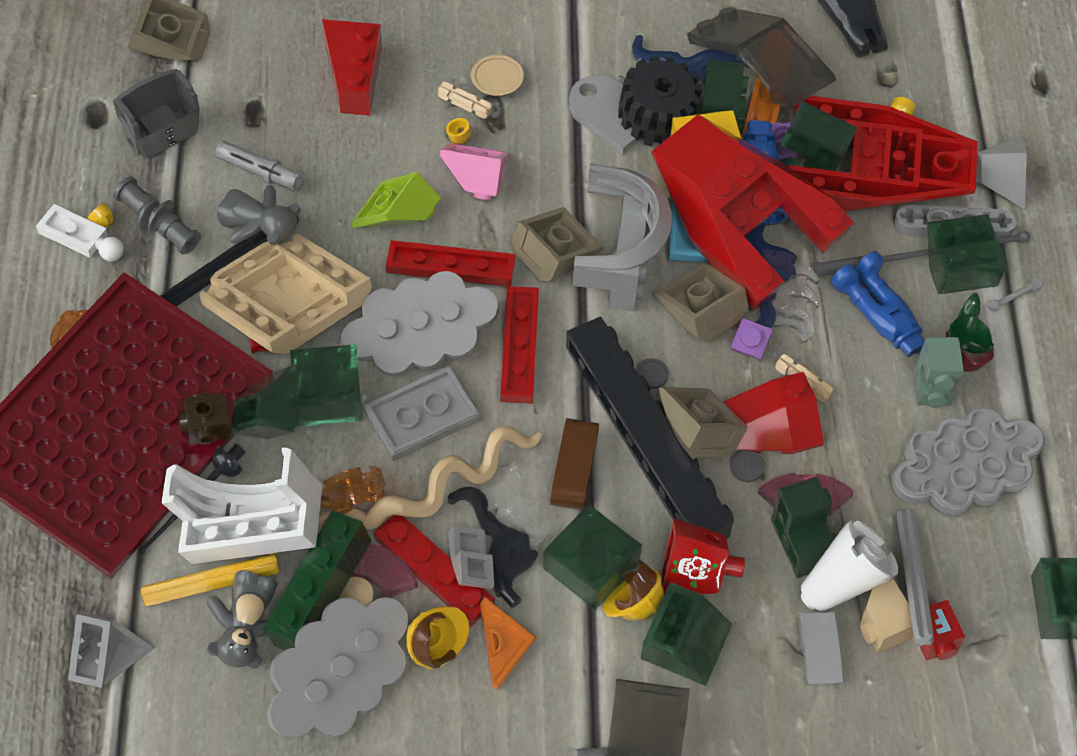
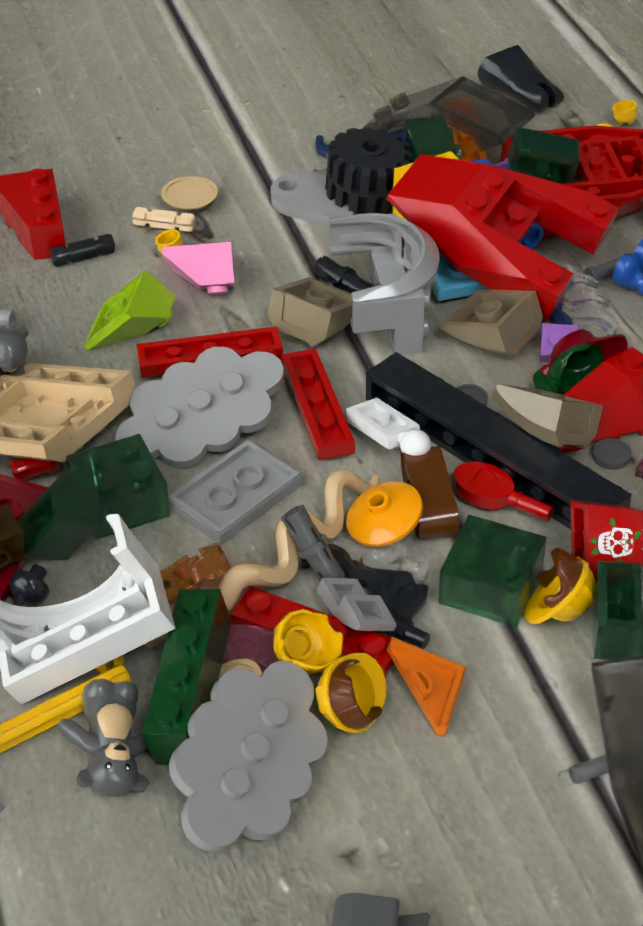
camera: 15 degrees left, 15 degrees down
none -> black axle [50,234,115,266]
none -> yellow hair [273,609,343,675]
none -> dark grey pin [281,504,345,582]
none -> black pin [313,255,375,293]
none -> white plate [346,398,431,456]
none -> light orange dish [346,481,423,547]
none -> red piece [453,462,554,522]
none -> dark green hair [533,329,628,394]
none -> yellow hinge [612,100,638,126]

